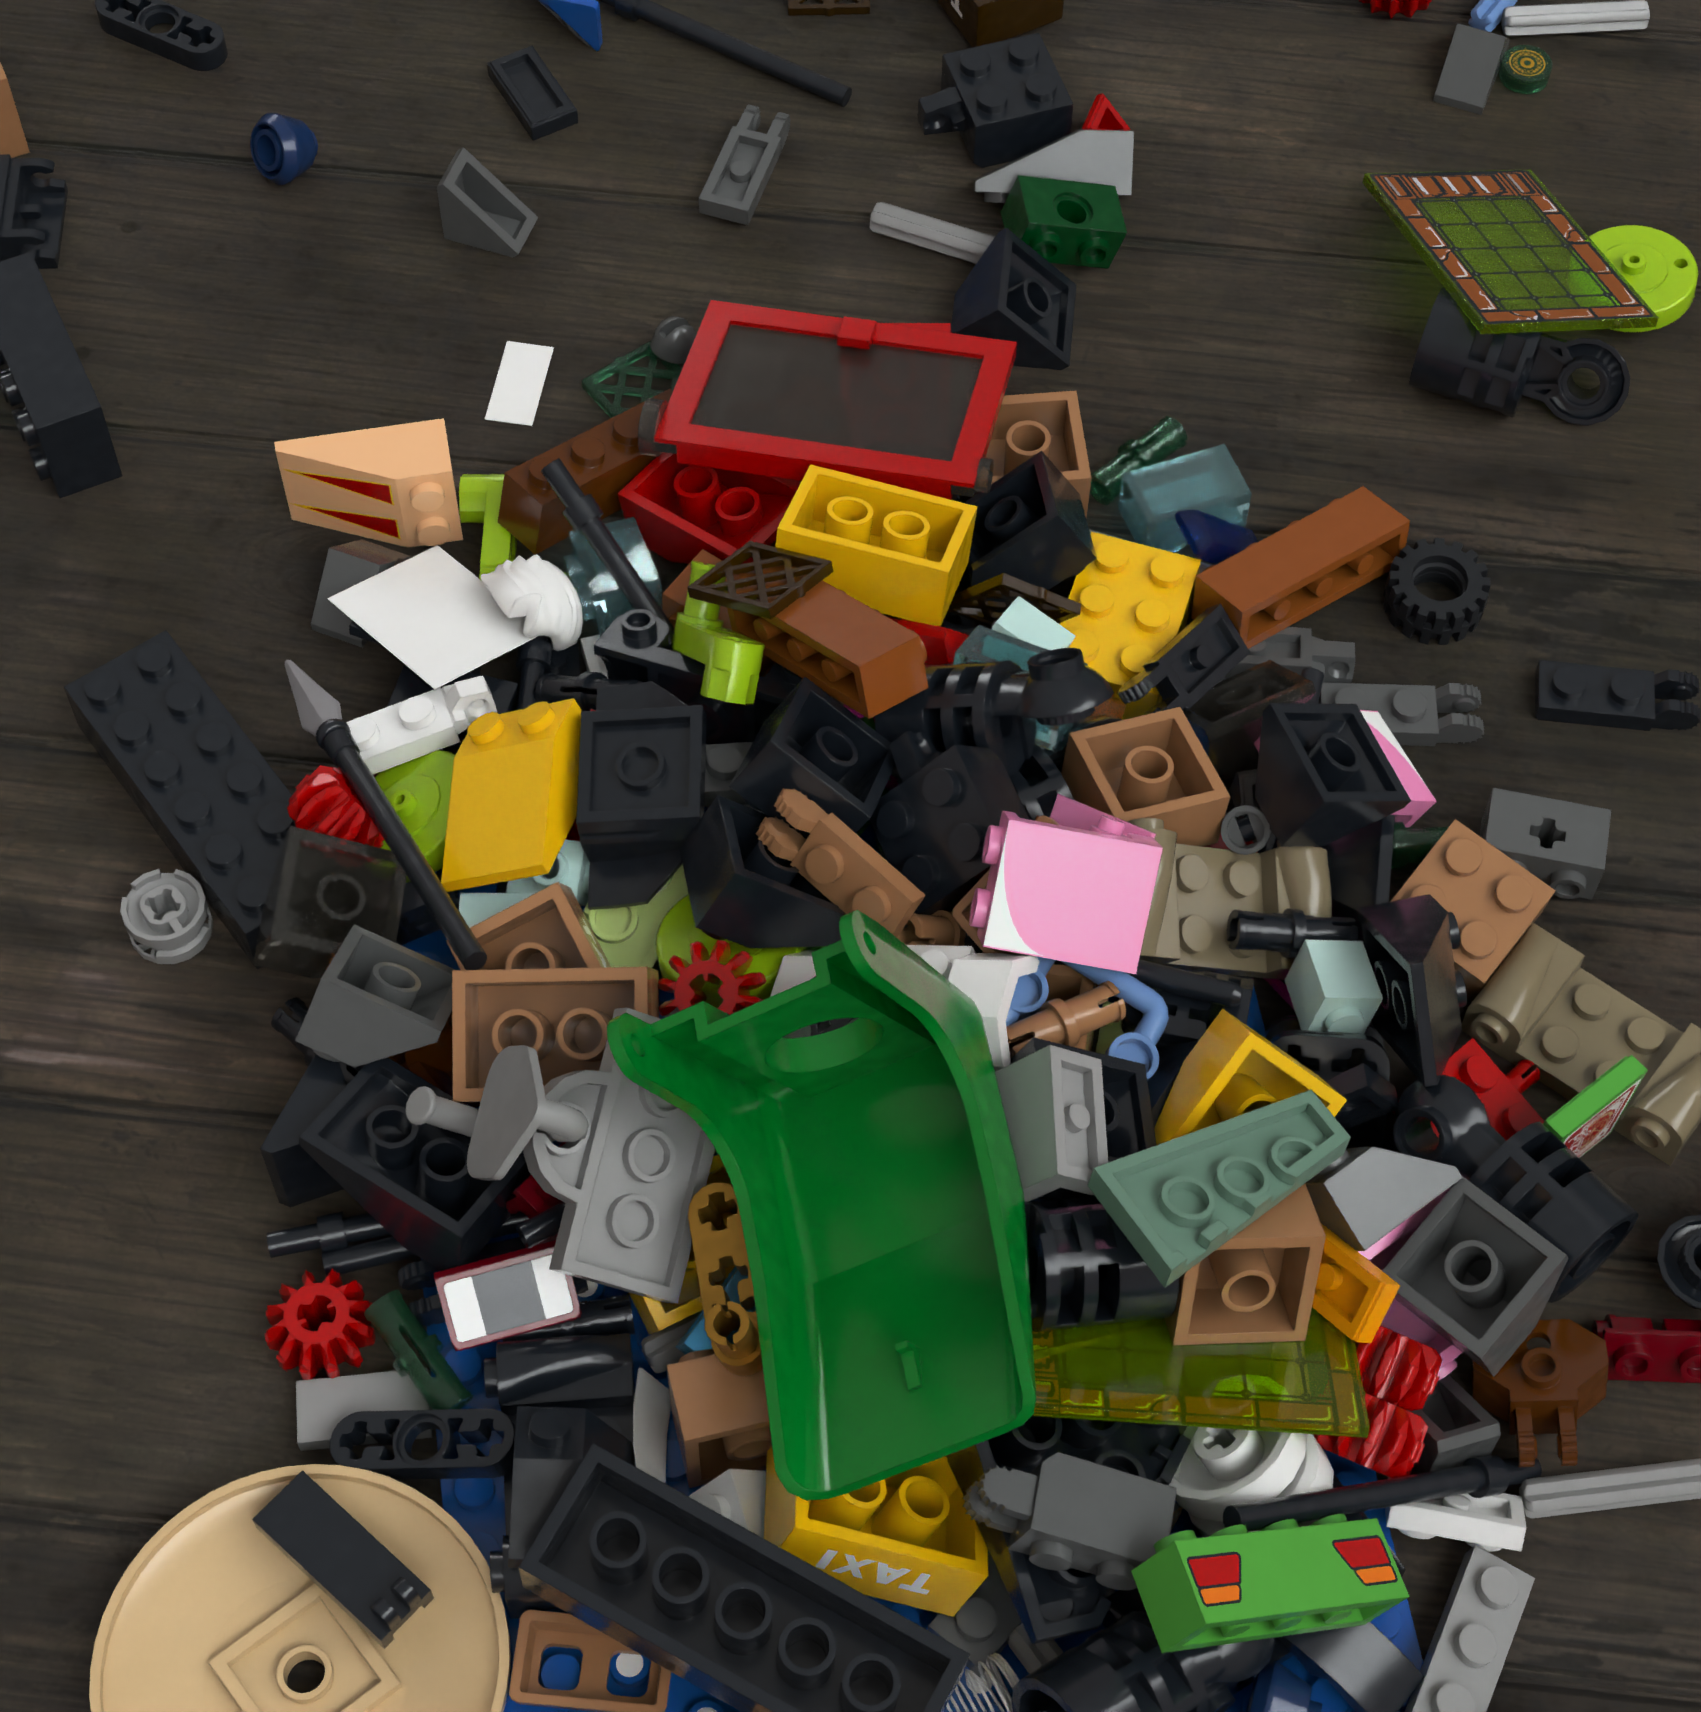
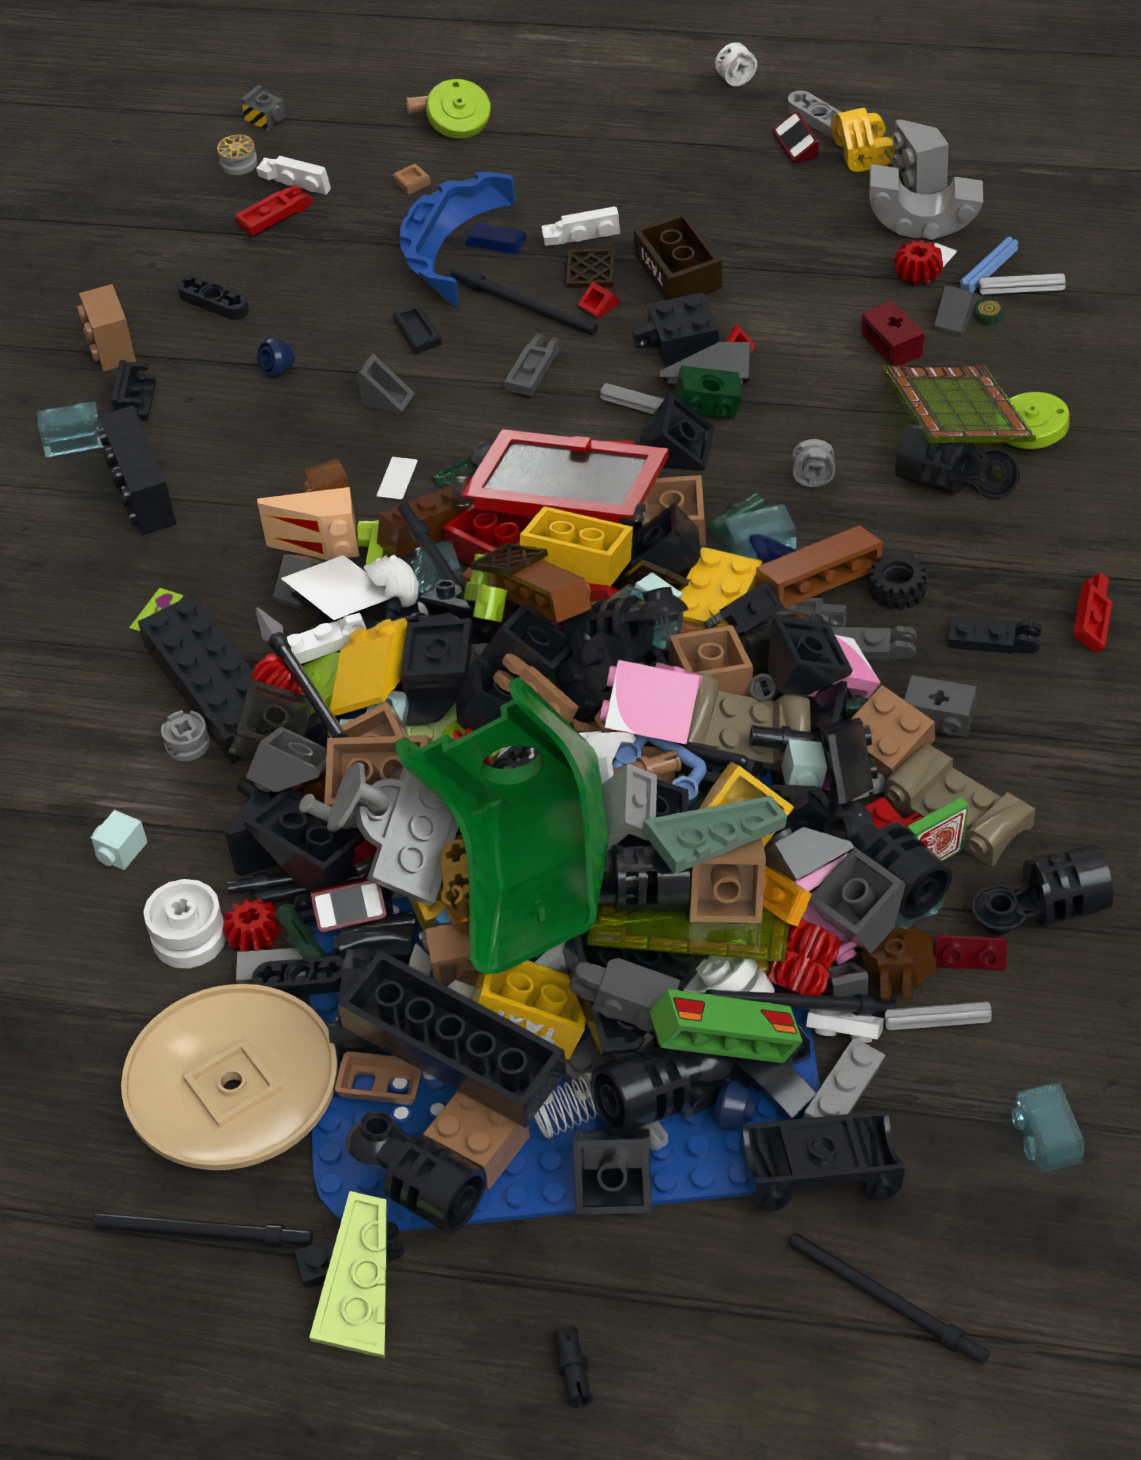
camera: 10 degrees right, 10 degrees down
black hinge [252,1470,434,1649] -> none
none -> light aqua brick [91,810,147,870]
none -> lime sticker [129,588,183,631]
none -> white wheel [143,879,226,969]
none -> clear orange brick [302,458,352,498]
none -> red slope [577,281,620,319]
none -> light grey wheel [792,439,835,487]
none -> dark red brick [862,300,925,366]

